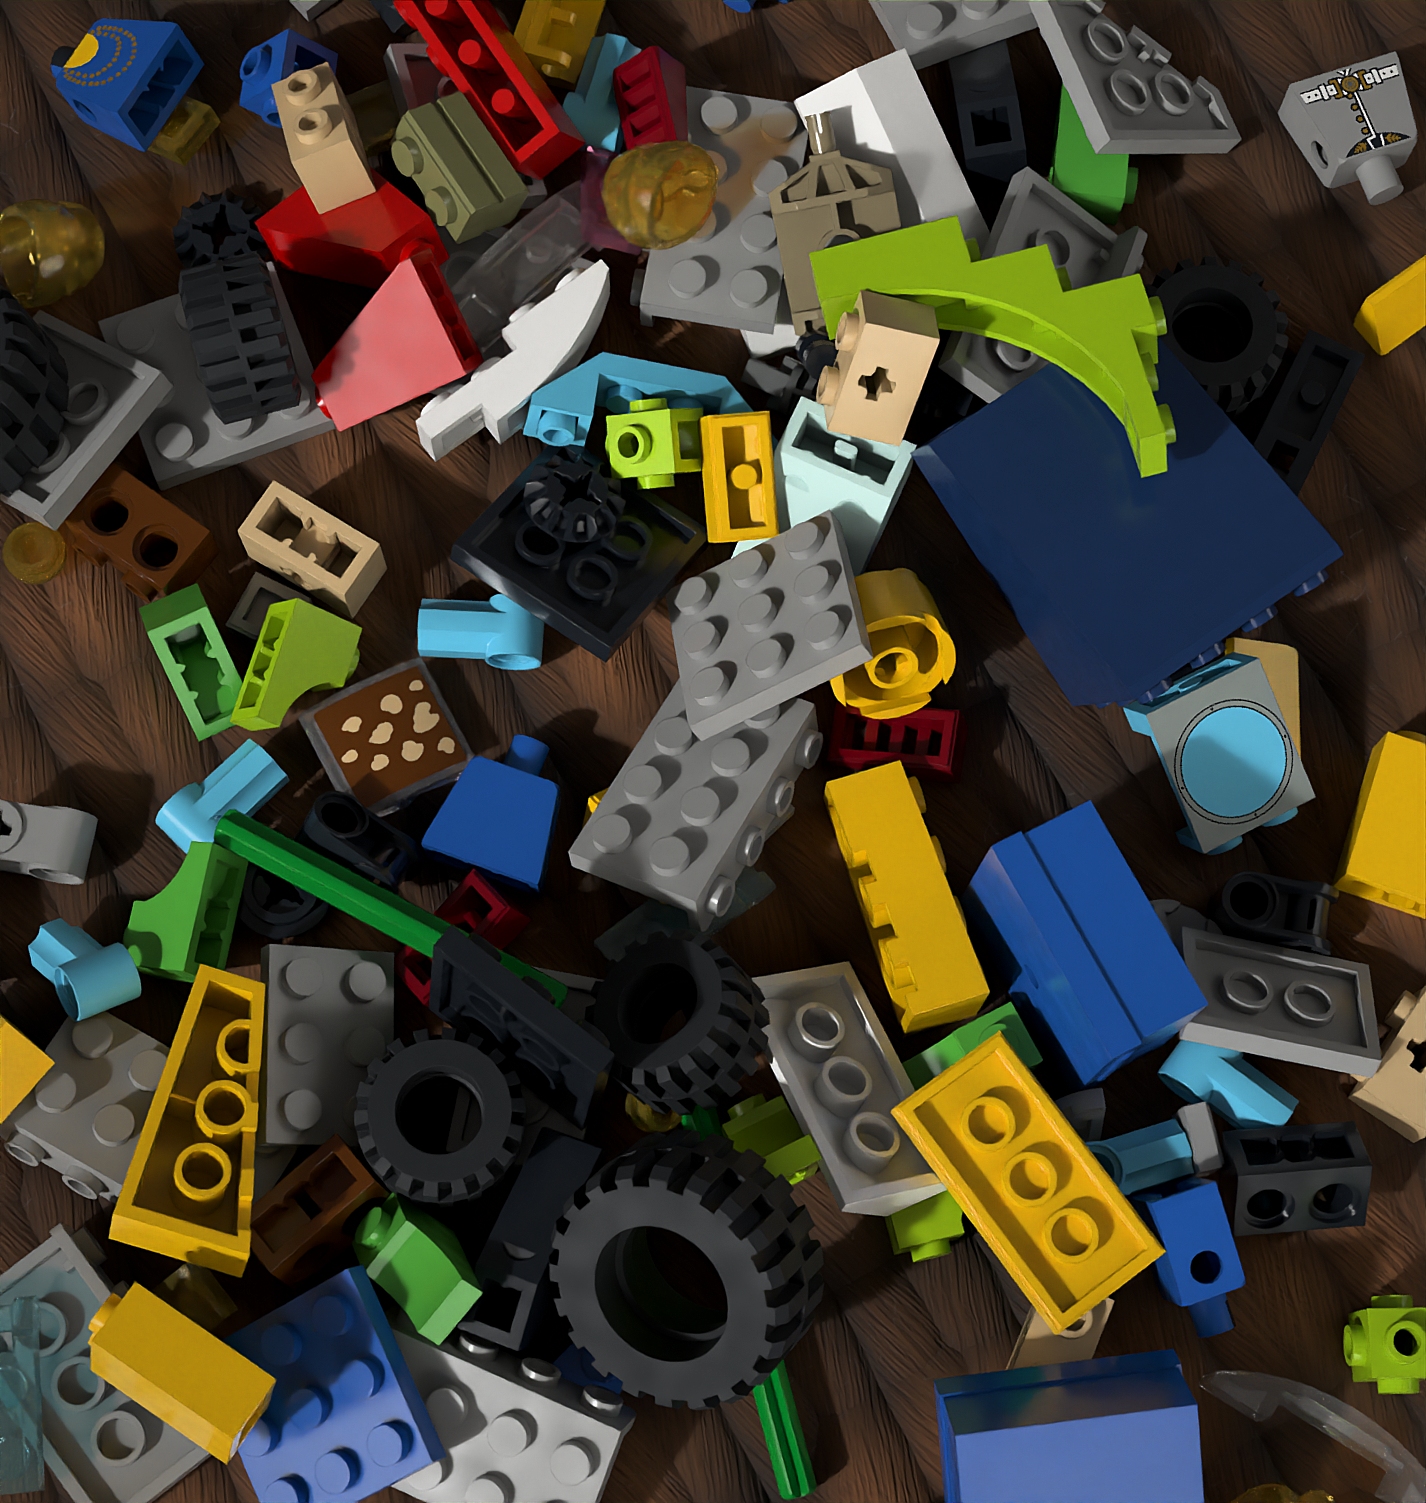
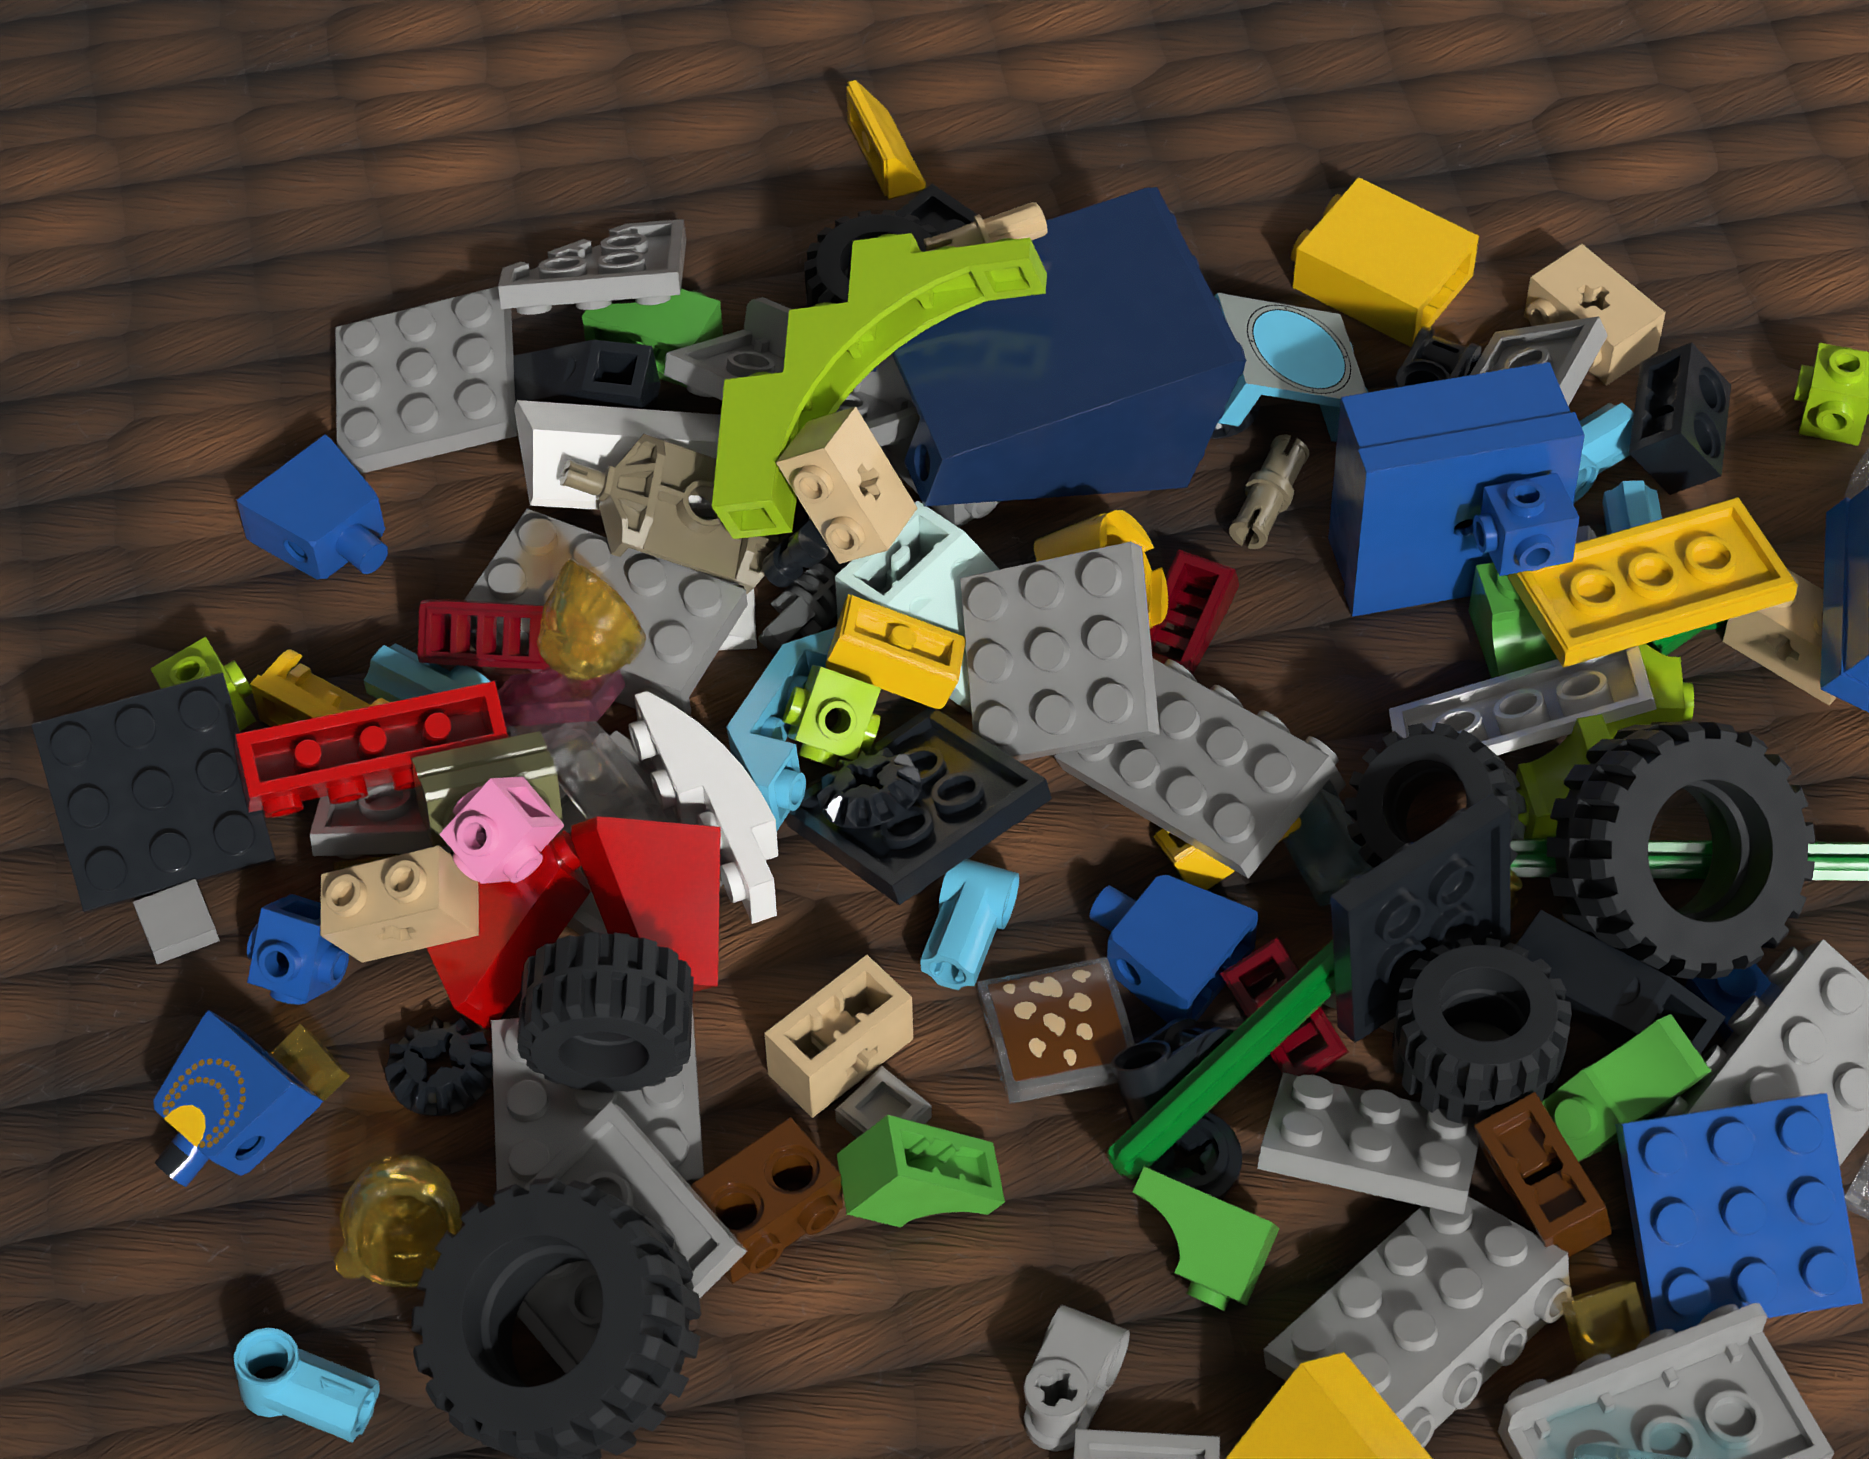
camera: 70 degrees left, 20 degrees down
clear yellow plate [3,522,67,584] -> none
medium azure piece [28,918,141,1022] -> none
yellow brick [88,1282,277,1465] -> none
yellow wedge [108,964,265,1278] -> none
medium azure piece [155,738,290,854] -> none
lime arch [230,598,363,731] -> none
yellow wedge [823,760,990,1038] -> none
blue torso [1125,1176,1245,1338] -> none
light grey tile [1172,1102,1224,1178] -> none
light grey torso [1278,51,1417,205] -> none
none -> bright pink brick [439,777,565,884]
none -> tan axle [923,202,1047,251]
none -> dark tan pin [1229,435,1309,549]
none -> blue brick [1473,473,1579,576]

